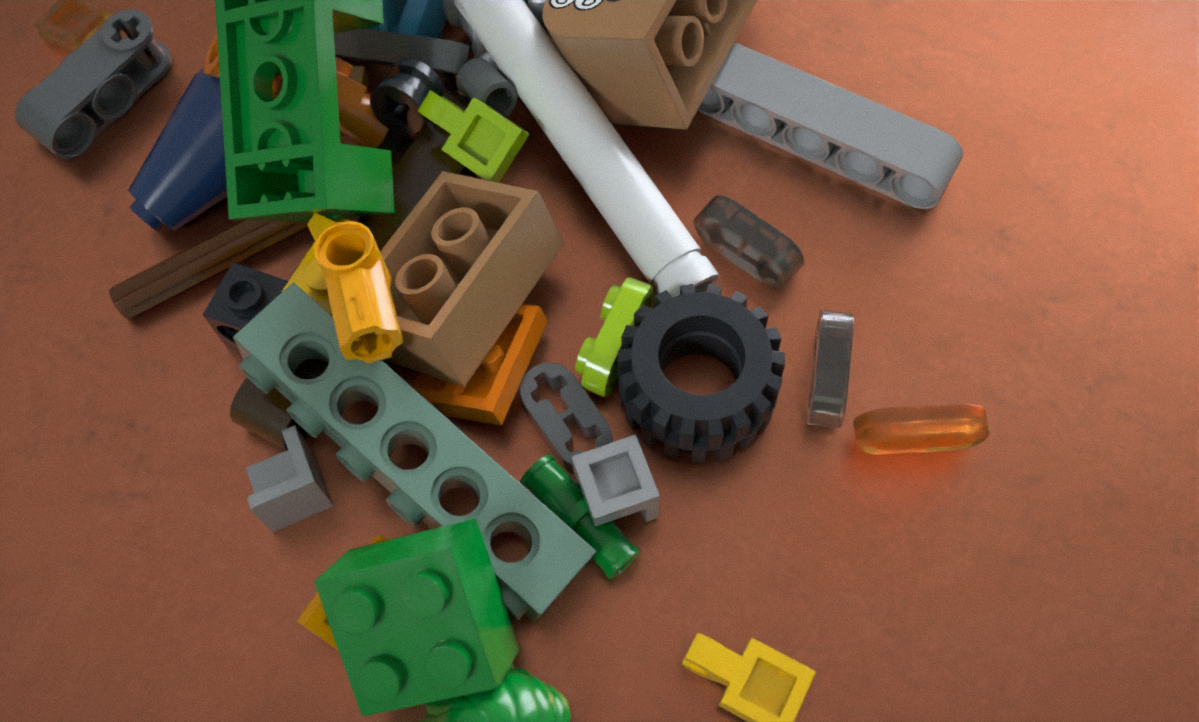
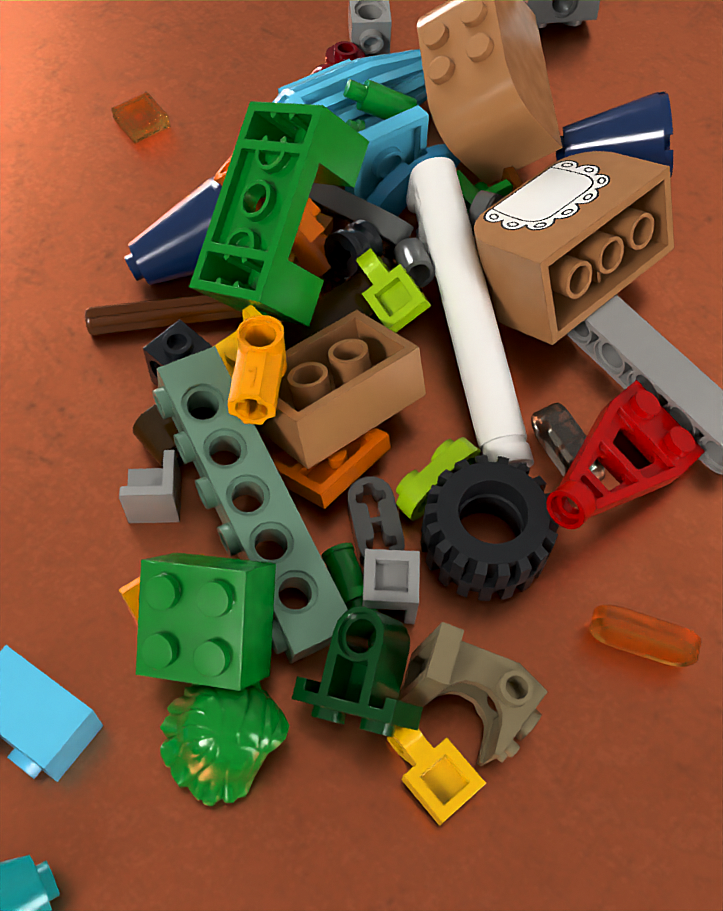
camera: 15 degrees right, 5 degrees down
dark grey piece [15,9,173,159] -> none
clear smoke beam [807,310,854,429] -> none
none -> dark green pin [292,606,423,737]
none -> dark tan tile [398,622,548,766]
none -> red plate [546,380,705,529]

